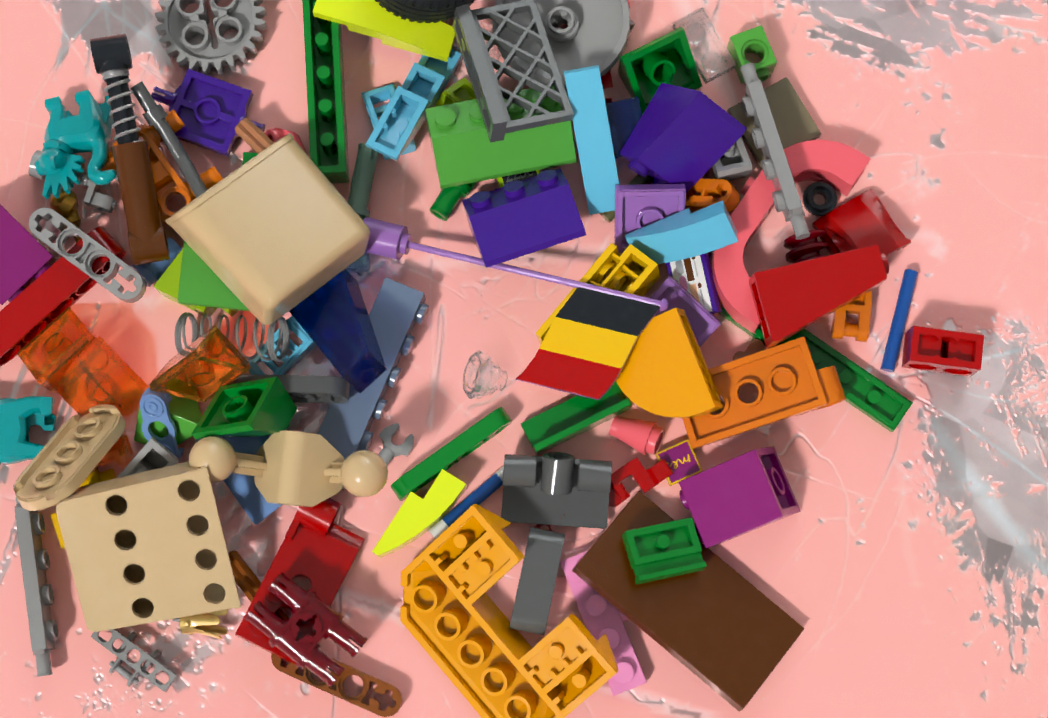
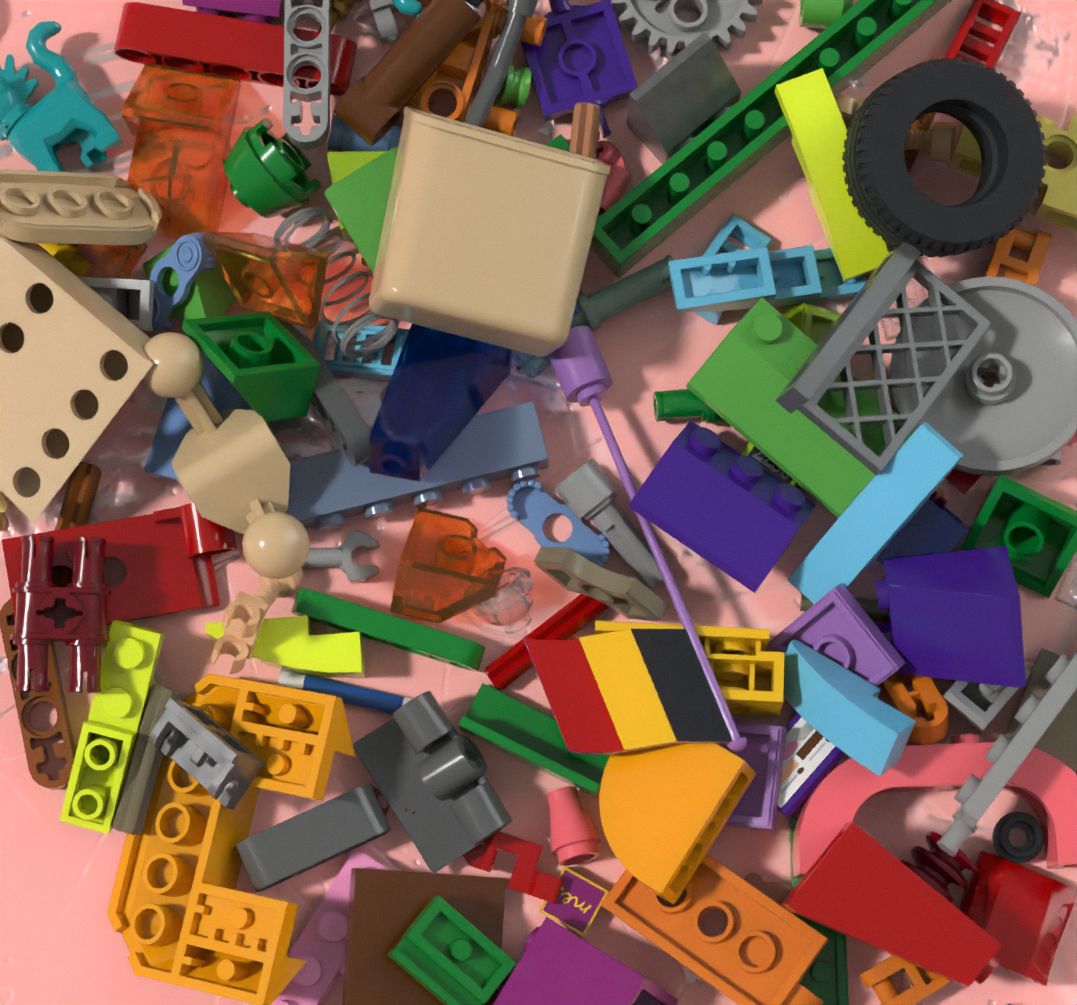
camera: 55 degrees right, 0 degrees up
none -> neon yellow slope [59,620,165,834]
none -> dark tan axle [112,685,180,835]
none -> flat silver hinge [149,697,265,810]
none -> light nougat bar [211,568,303,674]
none -> green cone [223,118,321,219]
none -> clear orange slope [390,507,507,624]
none -> red axle [485,594,609,690]
none -> bright green bush [494,63,531,110]
none -> medium blue piece [506,480,610,567]
none -> dark tan tile [533,546,669,621]
none -> light grey piece [554,458,663,589]
none -> flat silver slope [626,32,741,164]

